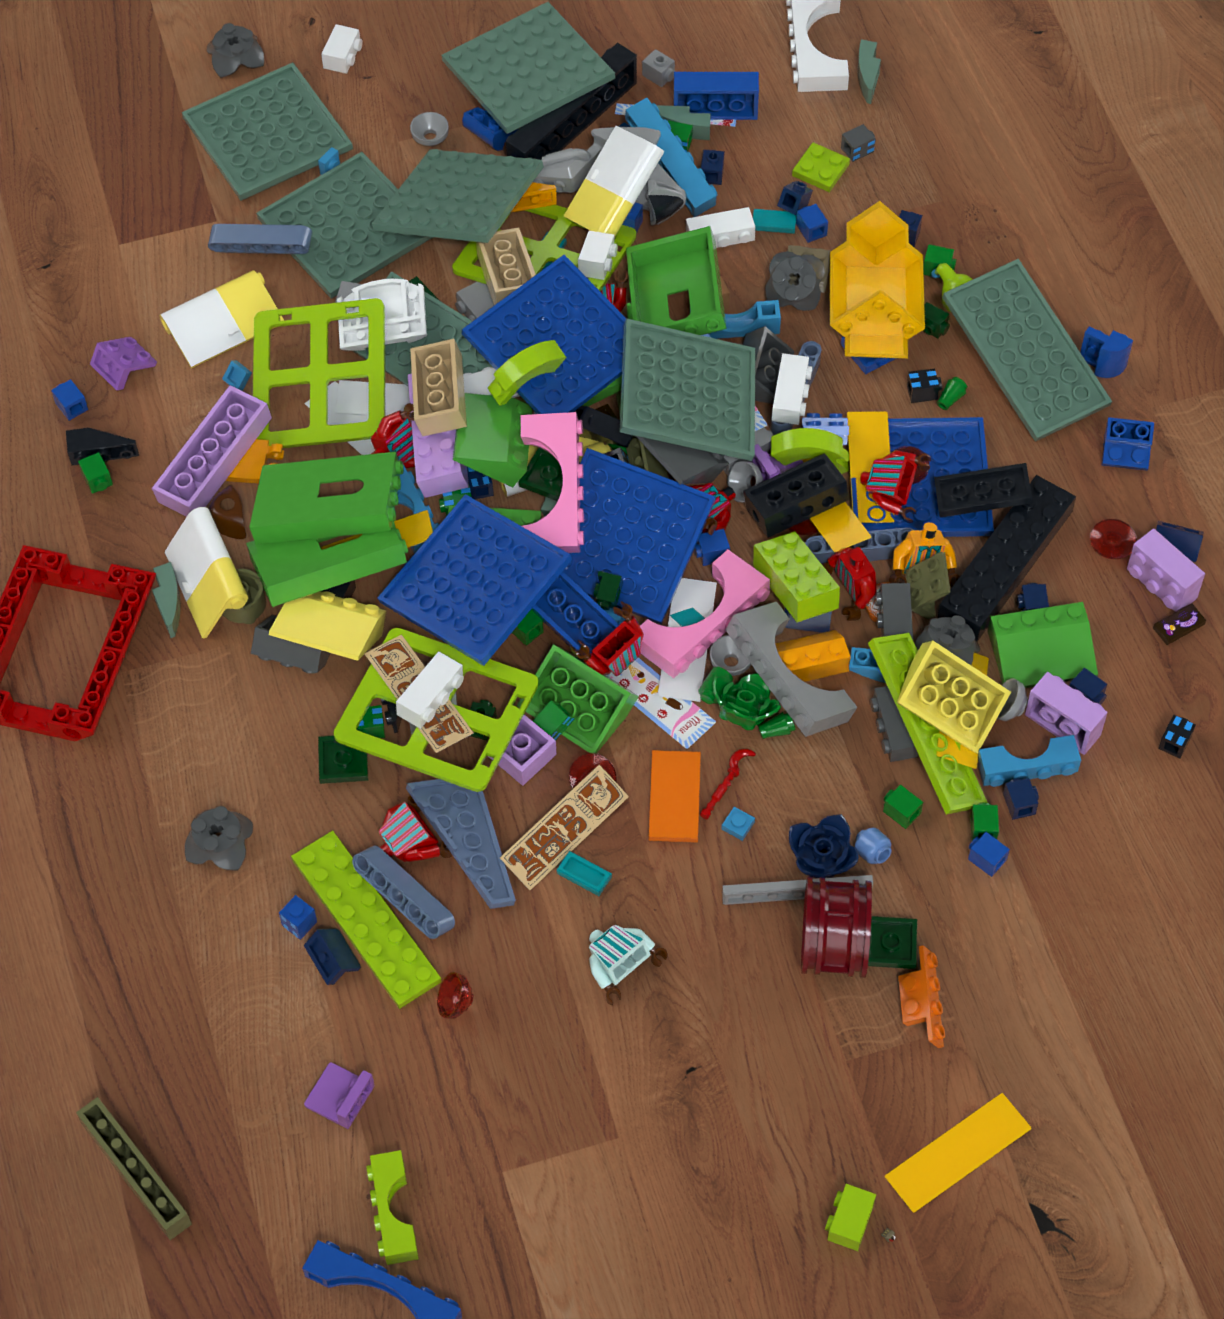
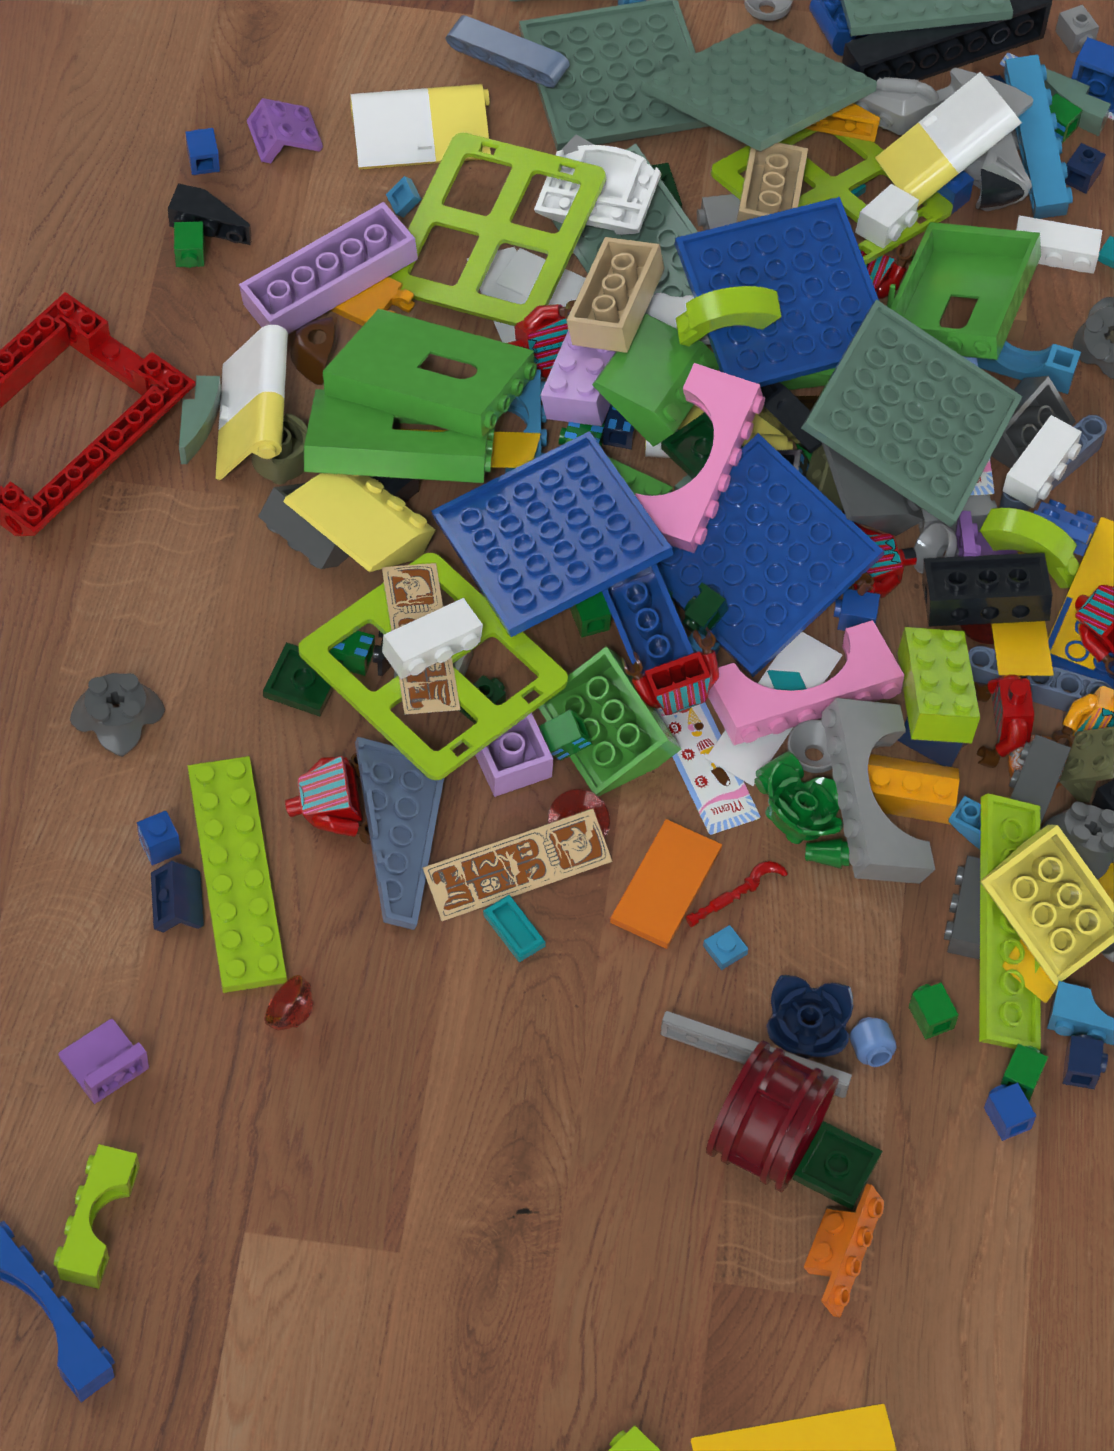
camera: 20 degrees right, 0 degrees up
sand blue beam [352,846,455,939] -> none
light aqua torso [589,925,668,1005] -> none

